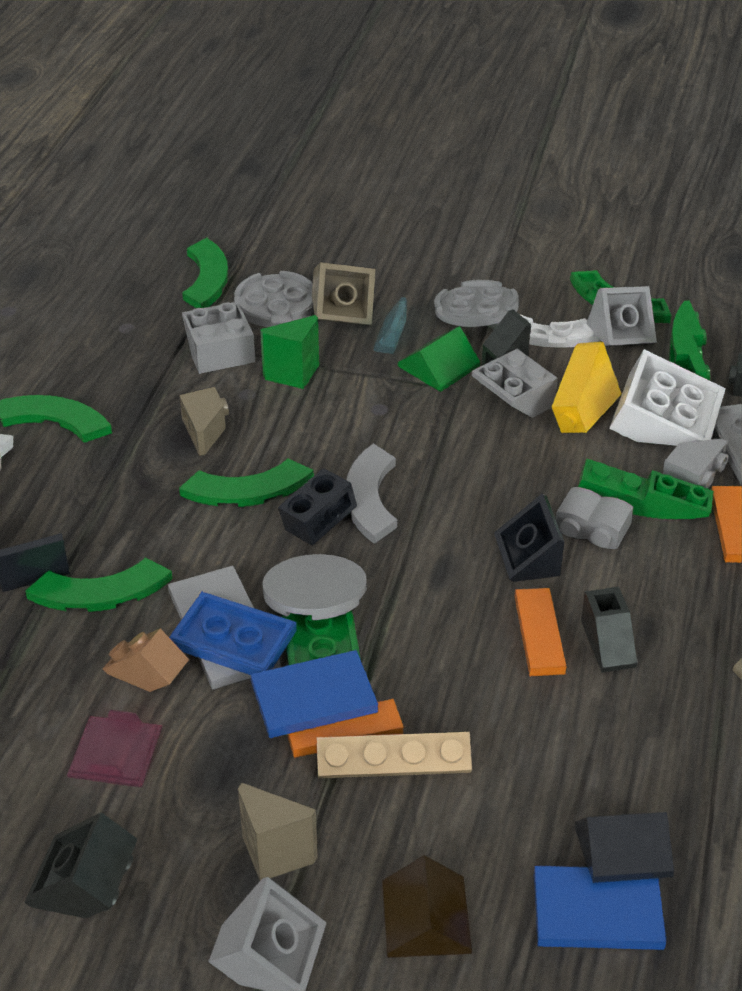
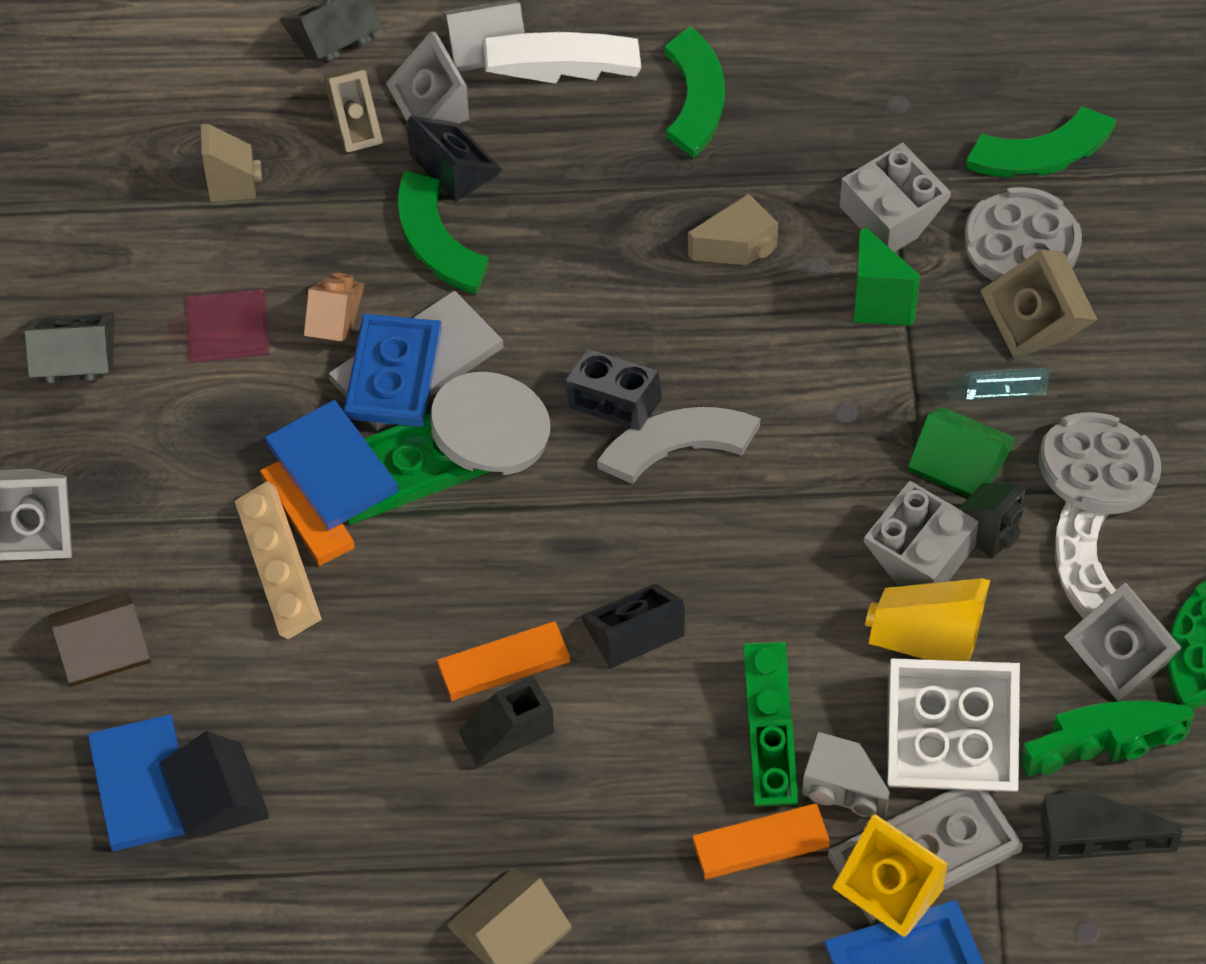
camera: 75 degrees right, 15 degrees up
green tile [179,458,314,507] -> none
dark tan slope [238,783,318,881] -> none
light grey brick [556,487,633,549] -> none

